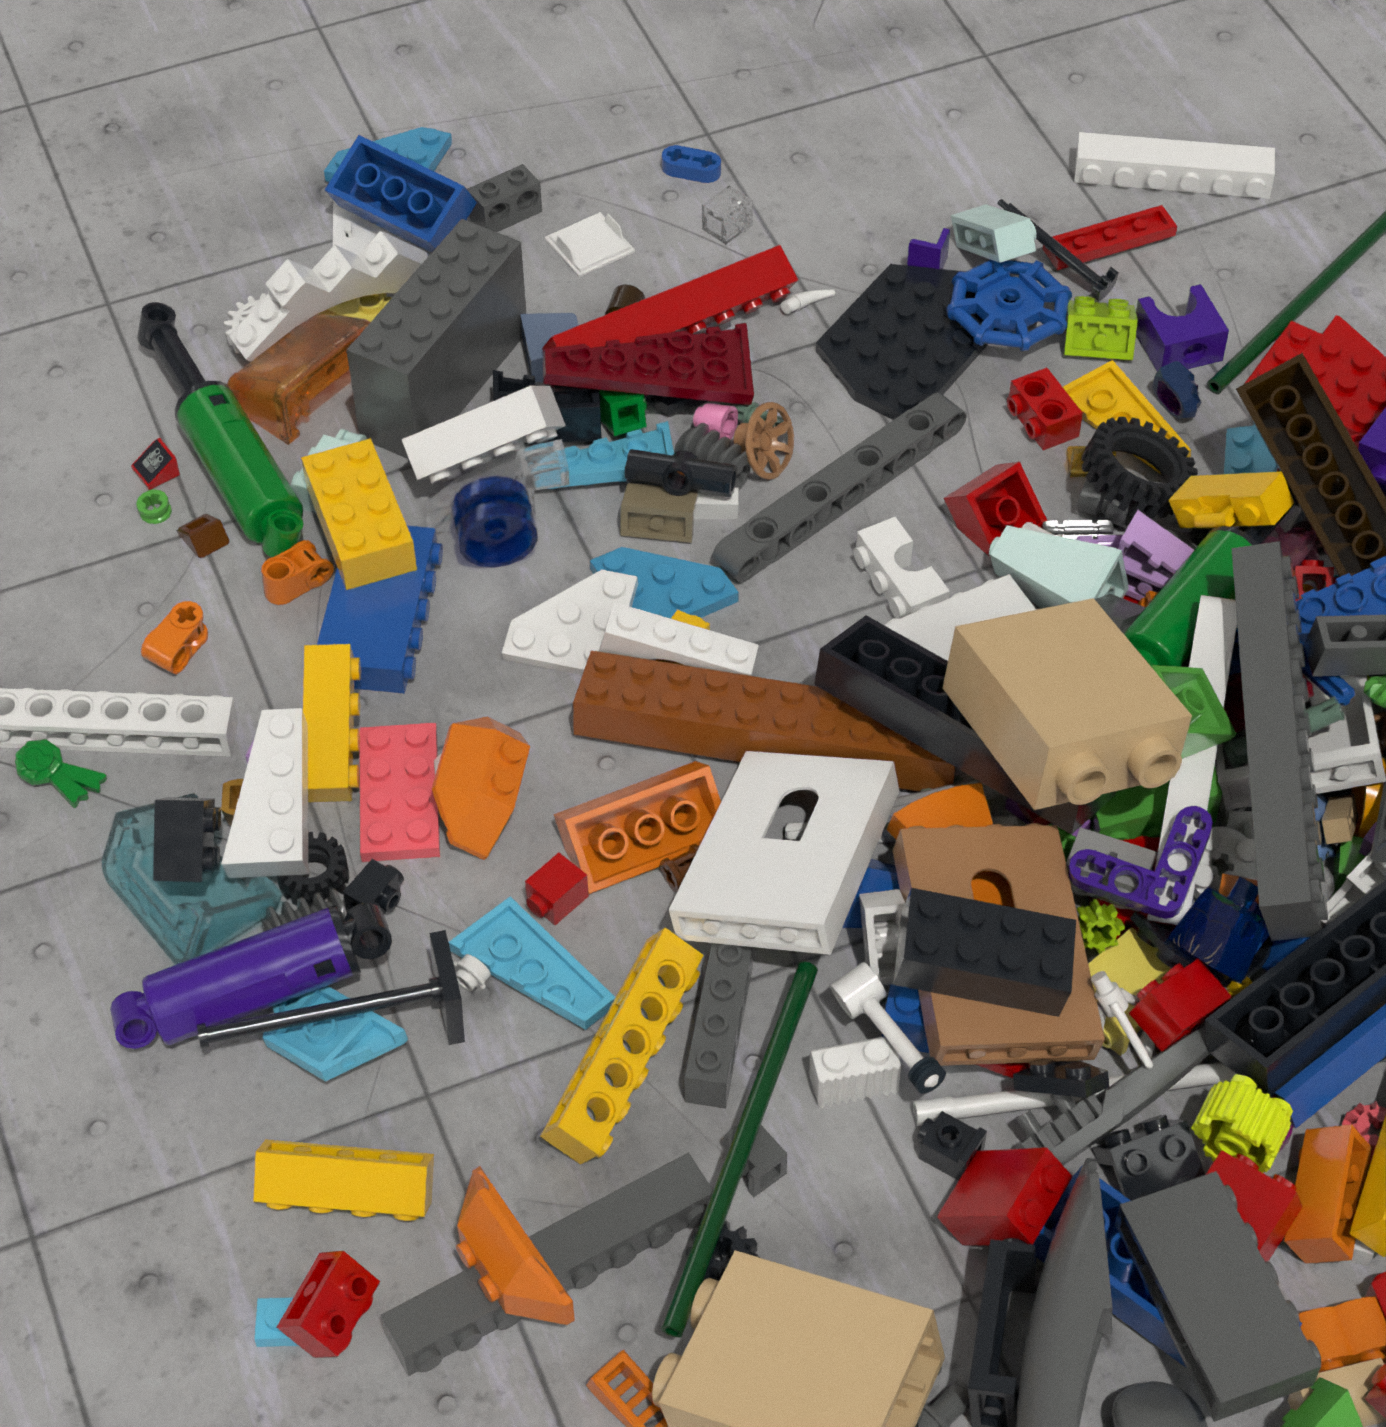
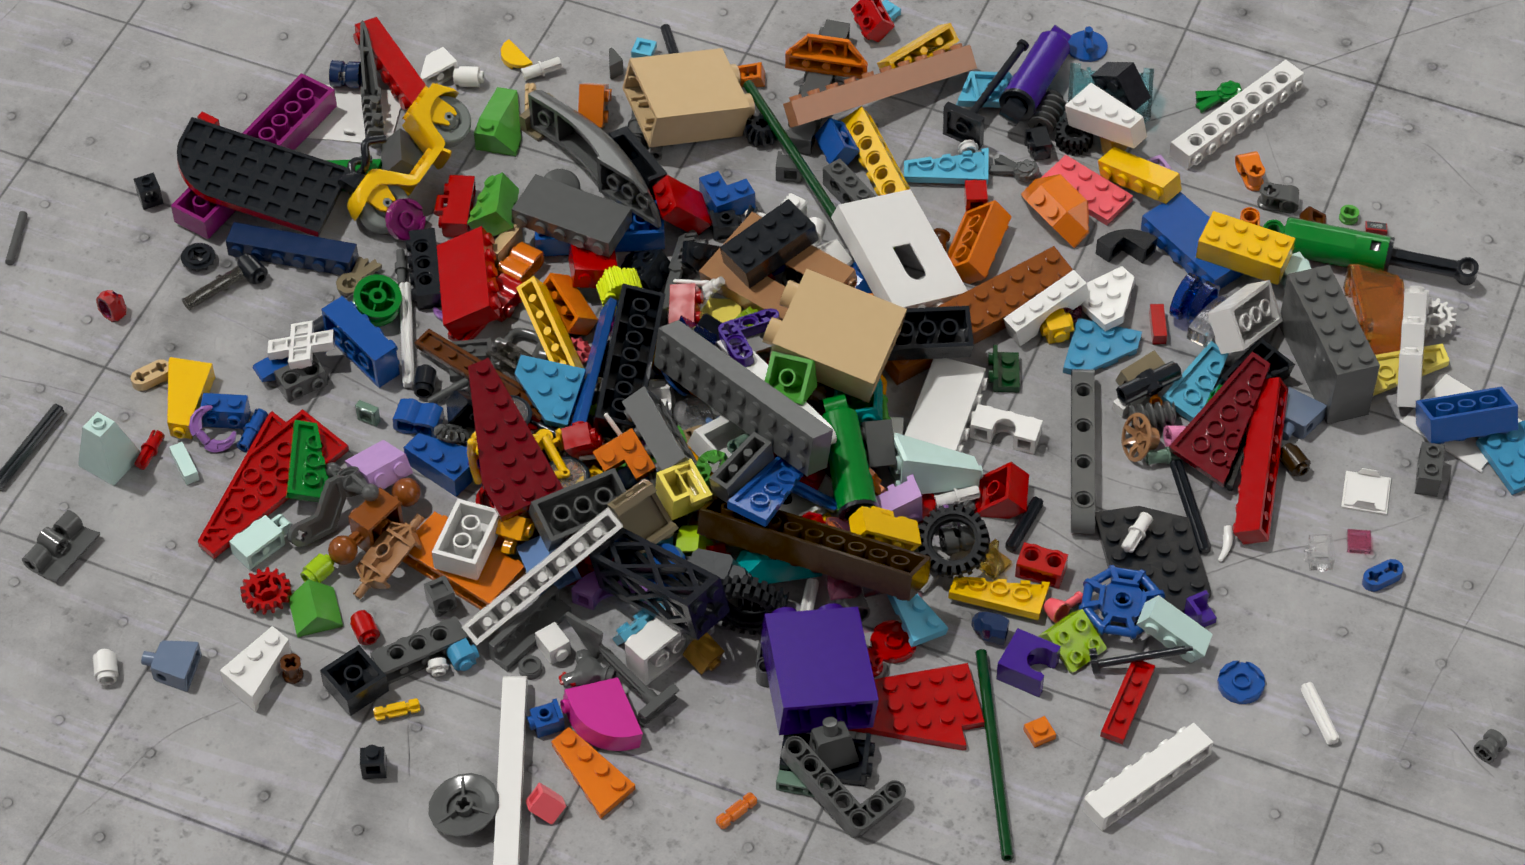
camera: 135 degrees right, 0 degrees up
none -> blue brick [699,171,756,215]
none -> nougat brick [783,43,977,128]
none -> blue brick [814,118,860,166]
none -> dark grey piece [988,154,1040,181]
none -> dark green bracket [988,345,1020,393]
none -> black axle [1005,496,1044,552]
none -> orange plate [1023,716,1056,748]
none -> coral bar [1043,591,1083,623]
none -> blue shield [1068,26,1108,62]
none -> black brick [1095,229,1158,264]
none -> white axle [1121,512,1153,553]
none -> red piece [1149,304,1167,344]
none -> black axle [1170,459,1211,554]
none -> blue tile [1217,660,1265,704]
none -> dark grey piece [1257,182,1299,213]
none -> white axle [1301,682,1339,745]
none -> clear pink tile [1347,529,1371,554]

